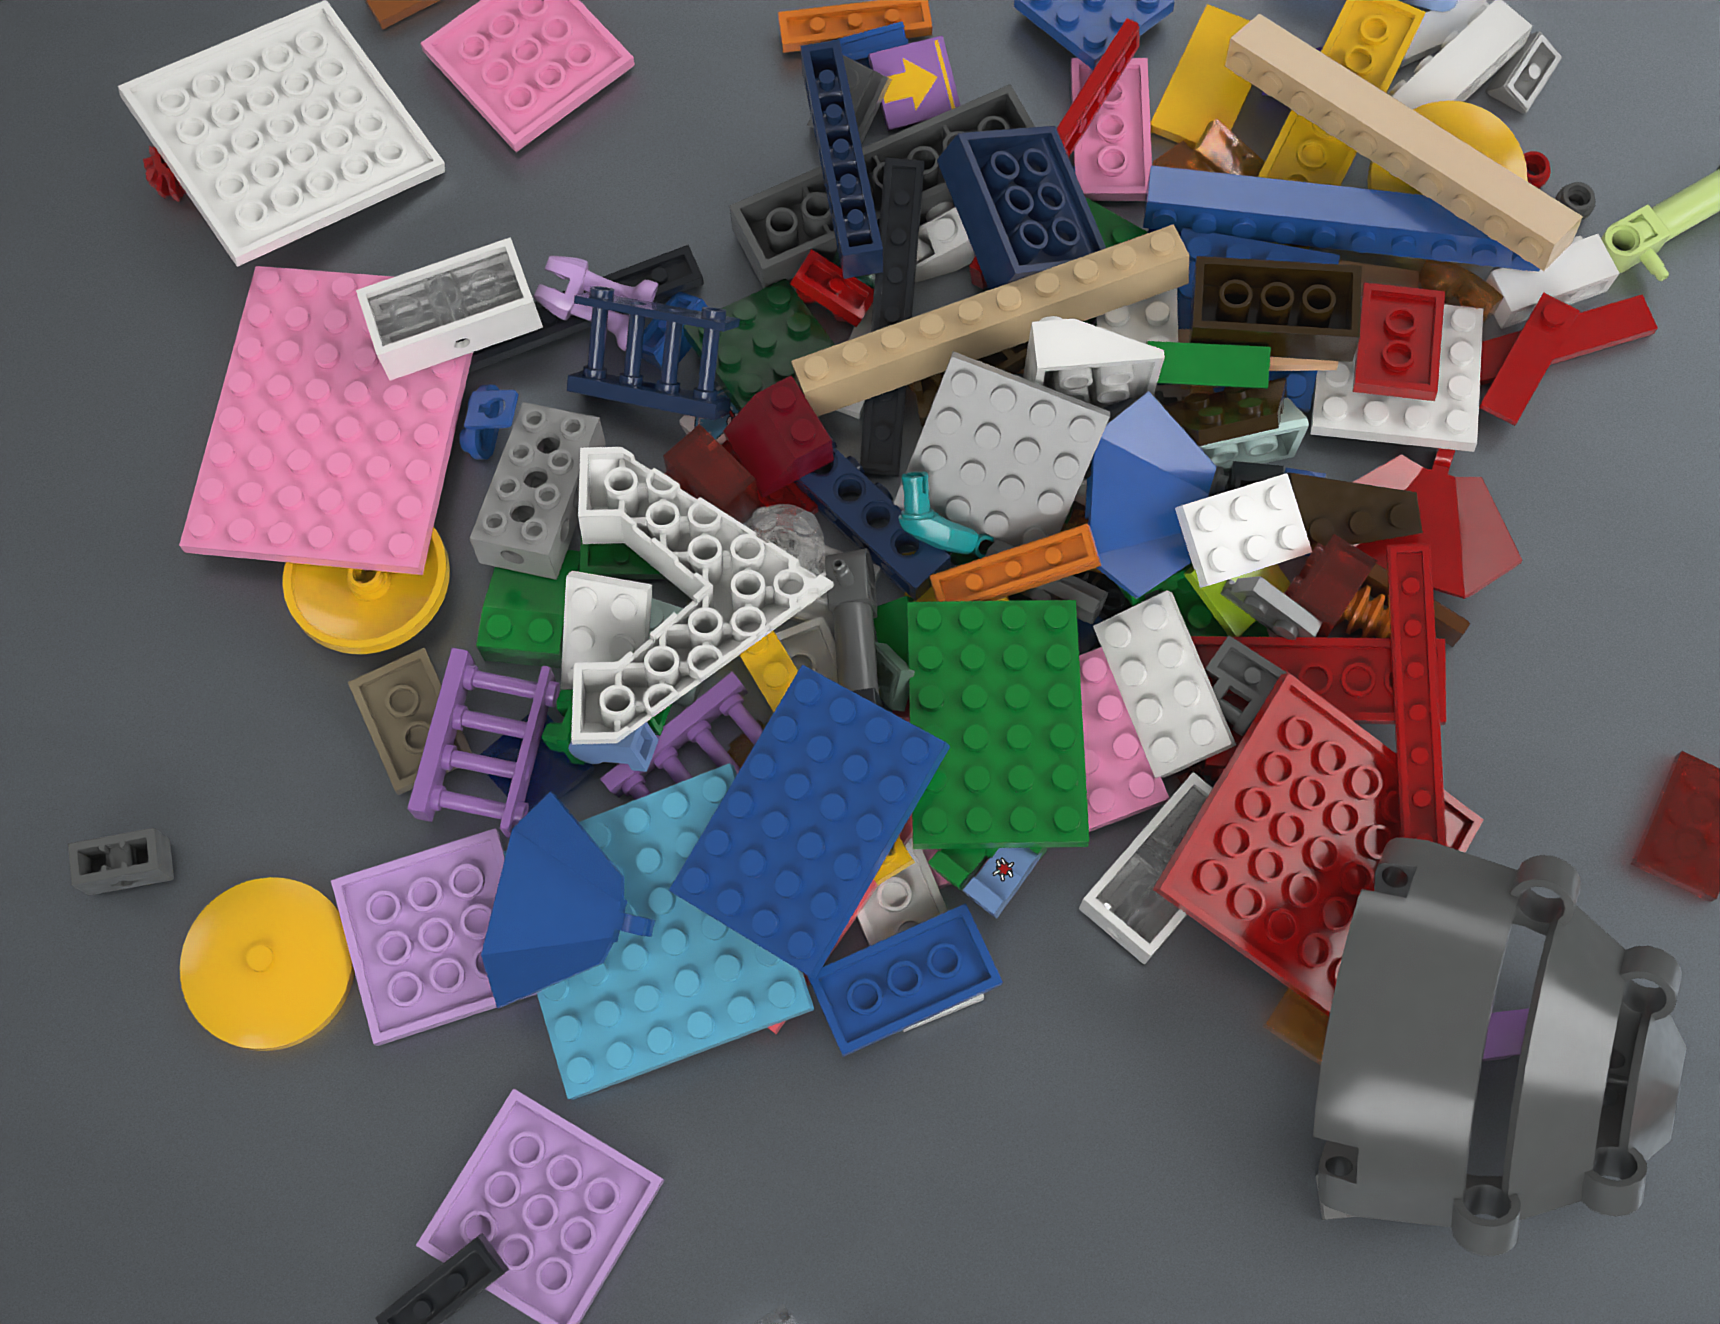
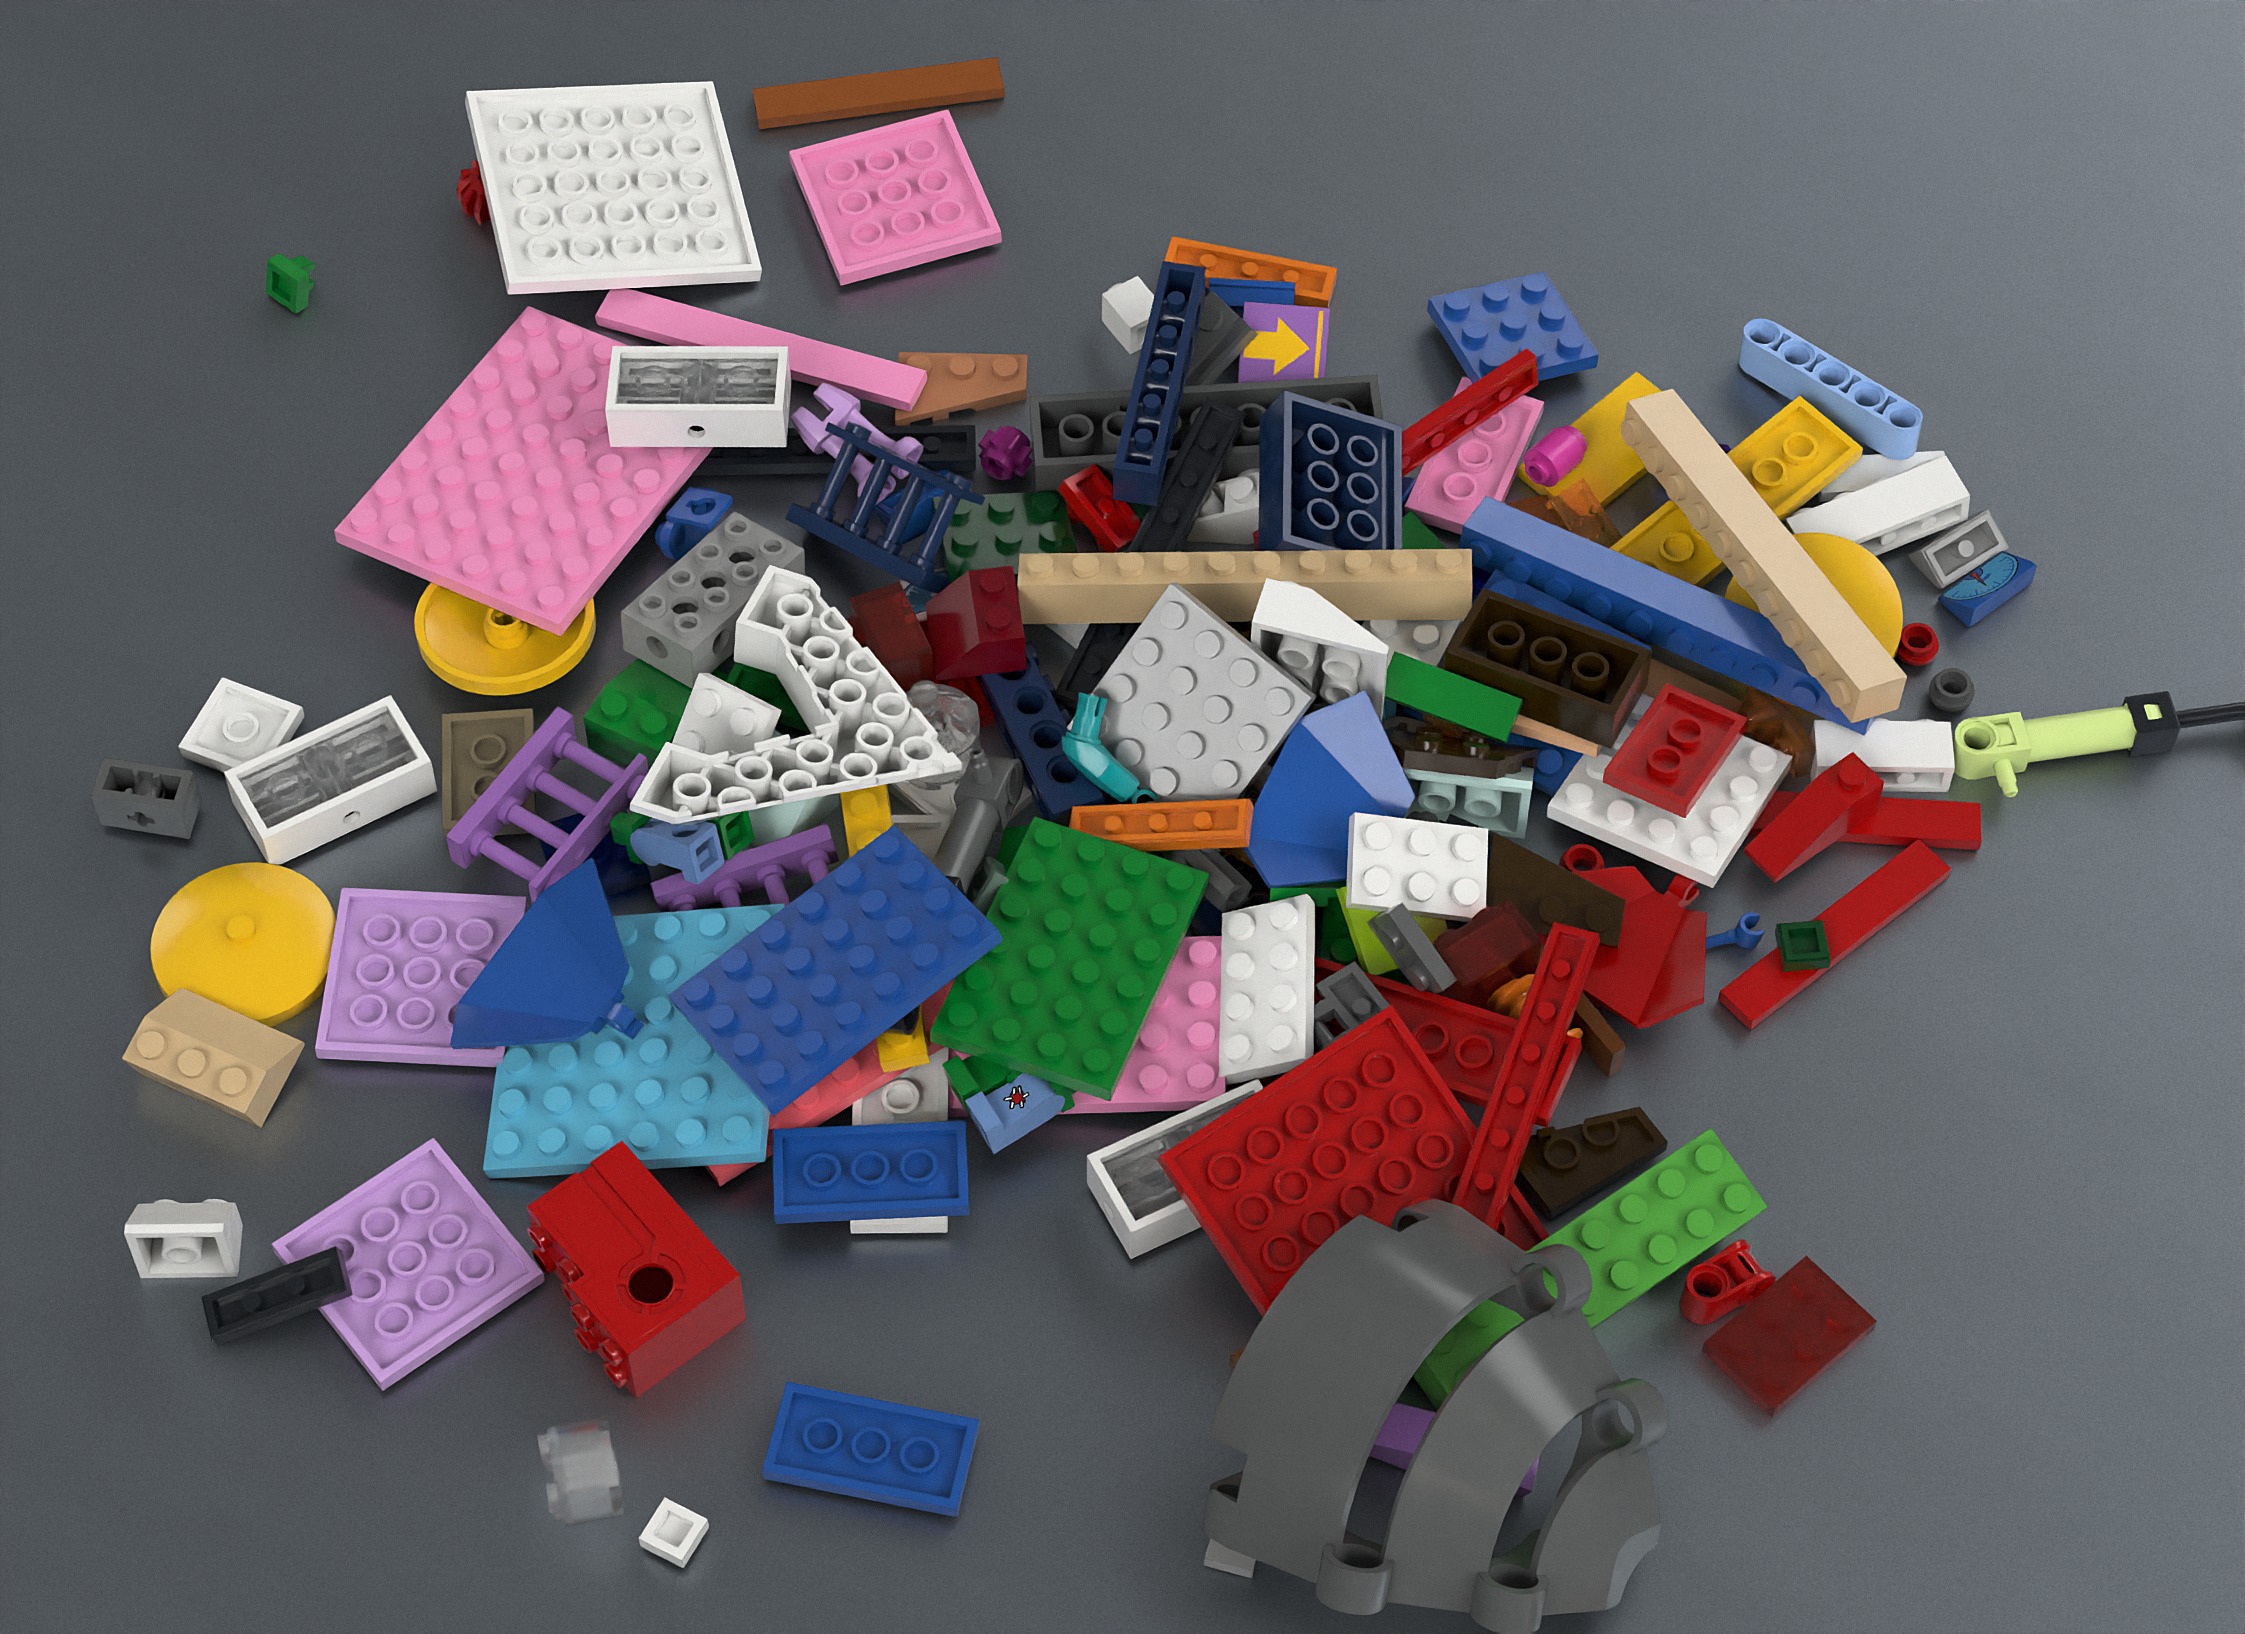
camera: 20 degrees right, 15 degrees down
none -> tan slope [122,988,305,1128]
none -> white slope [124,1199,243,1278]
none -> white plate [178,677,305,772]
none -> brick [224,695,437,865]
none -> green tile [265,253,316,314]
none -> red piece [527,1141,746,1398]
none -> bright pink tile [595,288,927,412]
none -> blue plate [762,1382,980,1517]
none -> nougat wing [895,352,1028,426]
none -> magenta gear [978,426,1033,480]
none -> white brick [1102,276,1154,354]
none -> bright green brick [1413,1128,1768,1411]
none -> dark brown wing [1516,1106,1668,1220]
none -> dark pink brick [1524,425,1587,487]
none -> red plate [1559,844,1605,872]
none -> red piece [1679,1239,1776,1325]
none -> blue hand [1706,912,1765,949]
none -> red tile [1718,838,1951,1030]
none -> dark green tile [1775,920,1831,972]
none -> slope [1938,551,2037,628]

